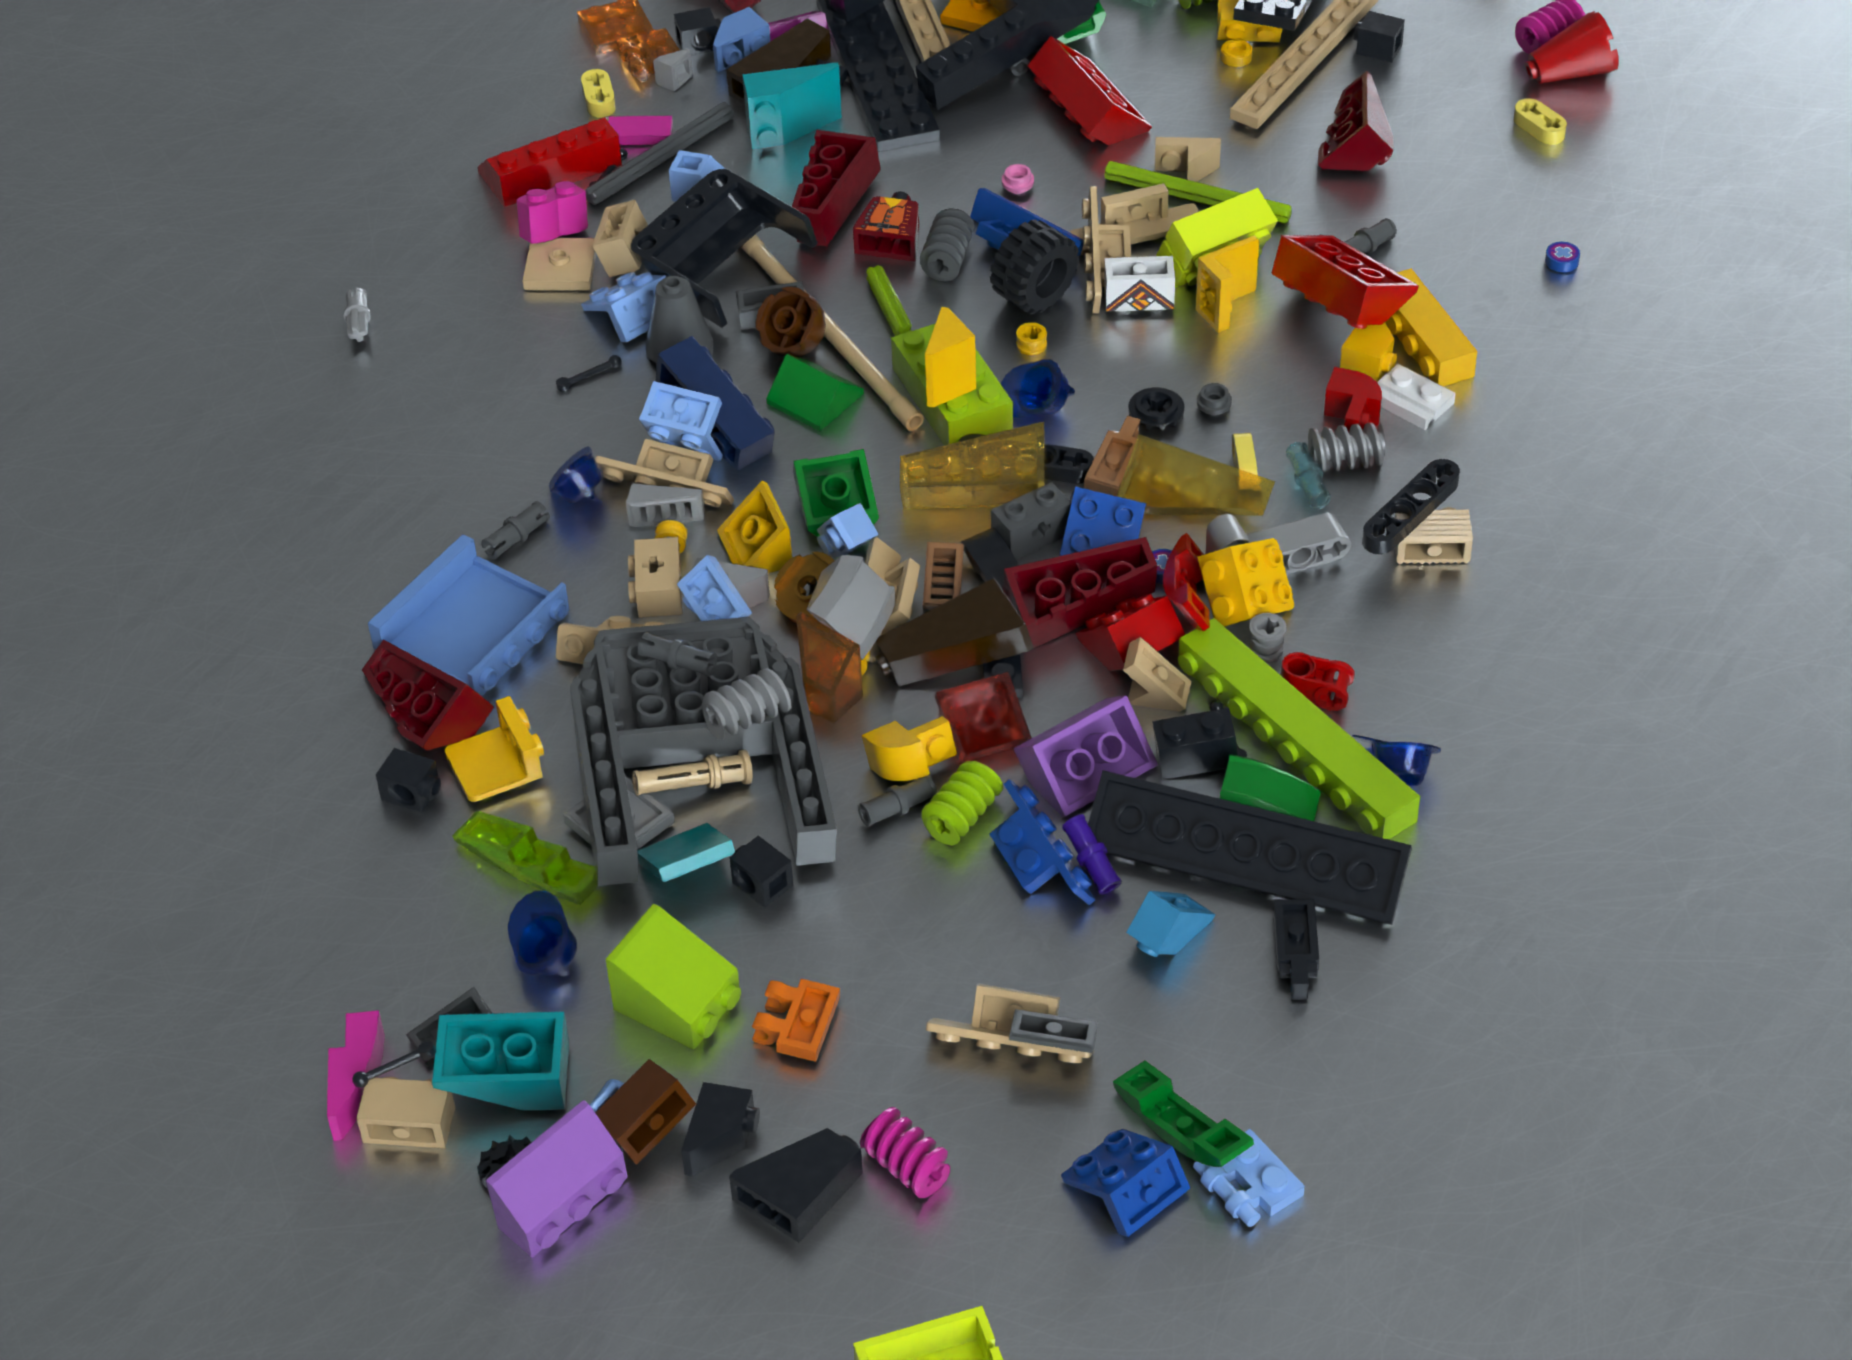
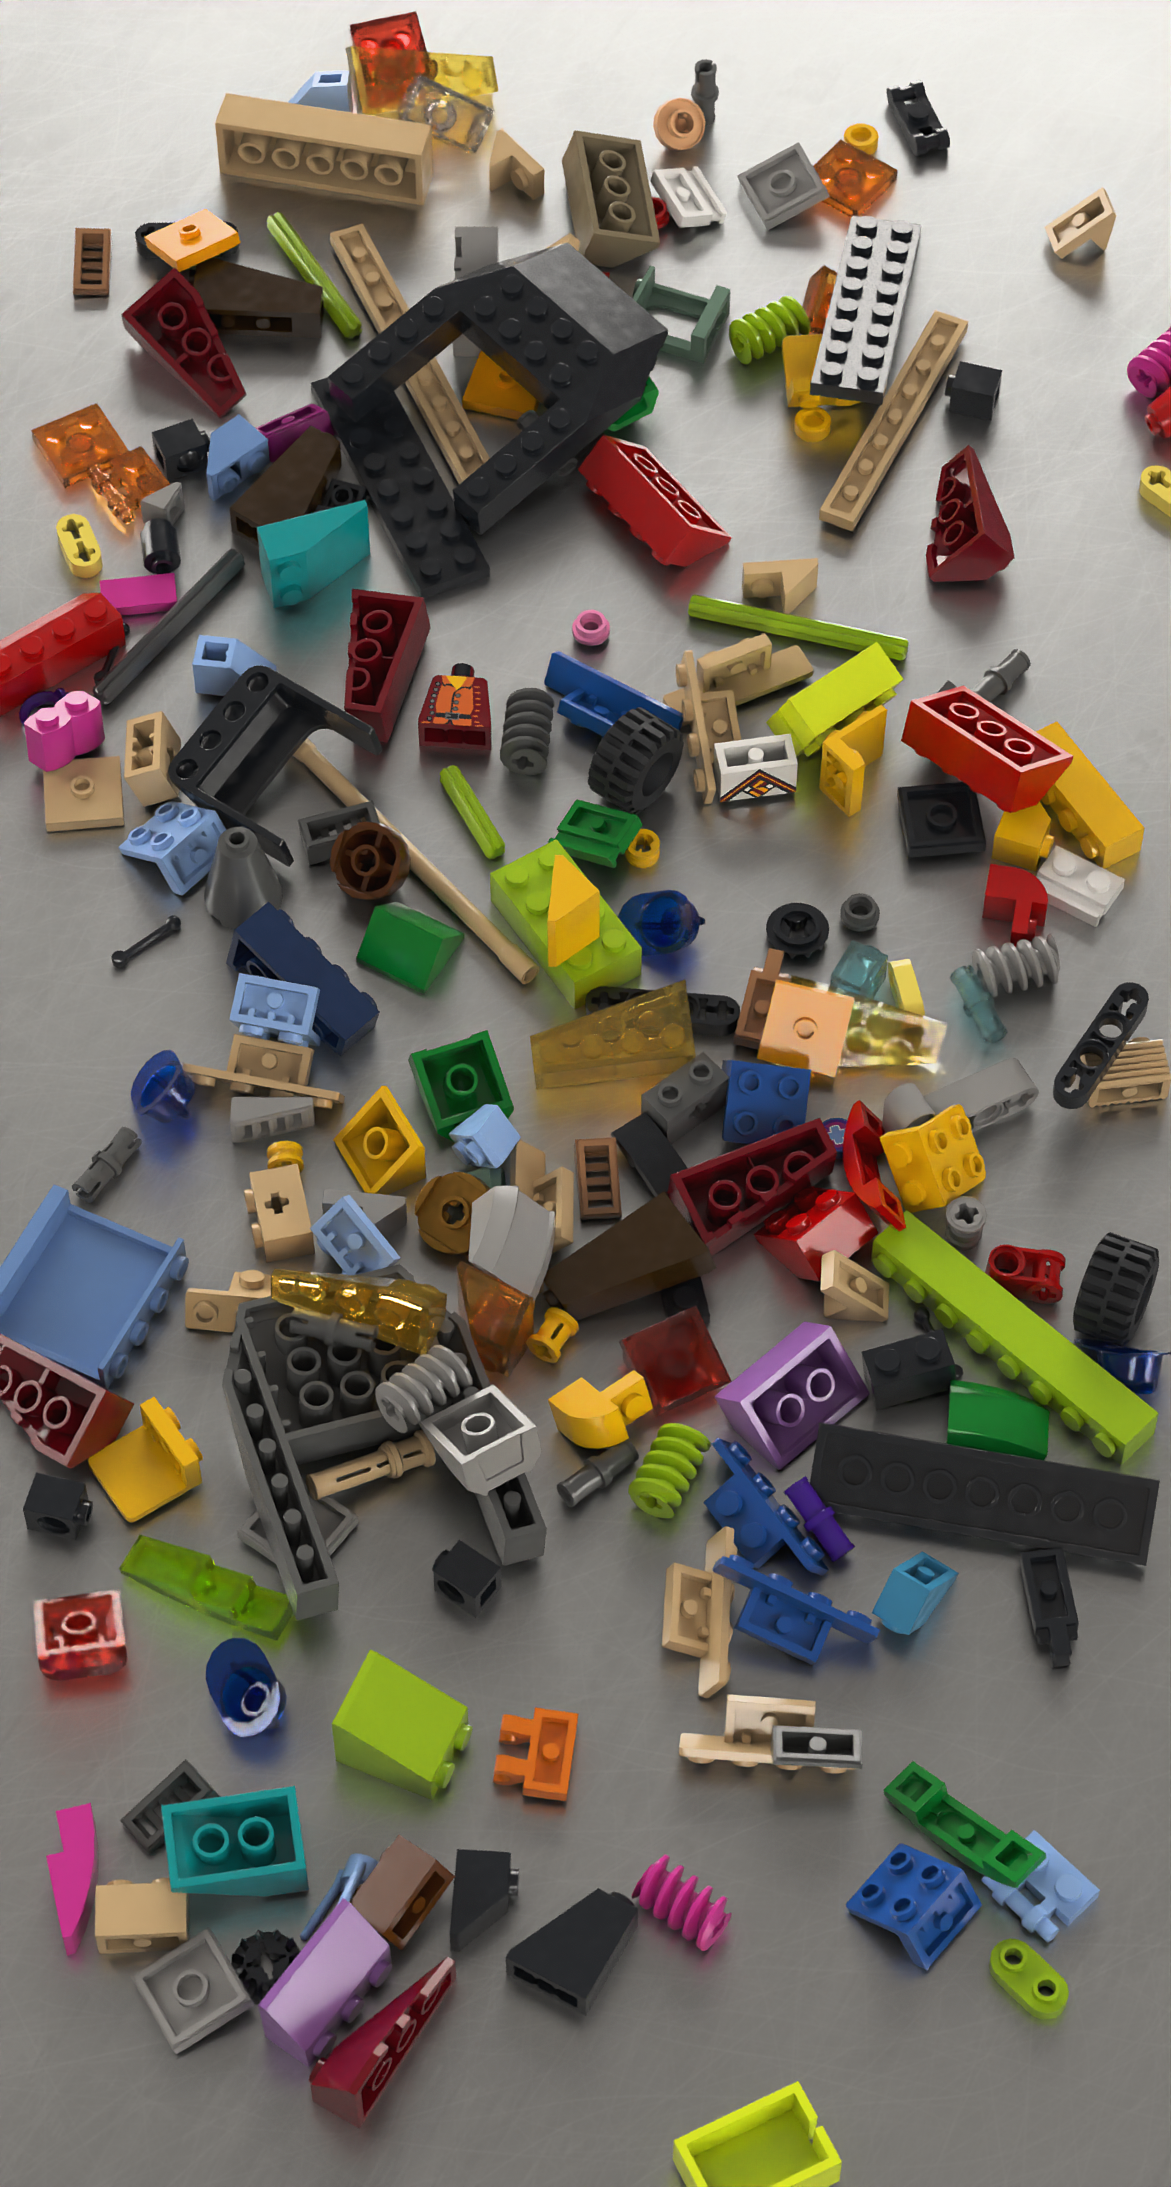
camera: 10 degrees left, 10 degrees up
black hinge [352,1041,436,1088] -> none
teal tile [638,823,735,882] -> none
none -> clear red slope [33,1589,128,1681]
none -> light grey plate [131,1927,255,2054]
none -> black brick [140,518,181,574]
none -> clear yellow wedge [271,1269,447,1355]
none -> dark red wedge [309,1957,456,2128]
none -> light grey slope [419,1384,542,1496]
none -> yellow bush [526,1307,579,1363]
none -> green plate [548,799,643,868]
none -> tan bracket [662,1526,737,1698]
none -> blue bracket [712,1555,880,1665]
none -> light orange plate [757,979,854,1077]
none -> clear light blue brick [830,940,888,1012]
none -> black plate [897,782,986,858]
none -> lime plate [989,1938,1069,2020]
none -> black tyre [1073,1232,1159,1347]

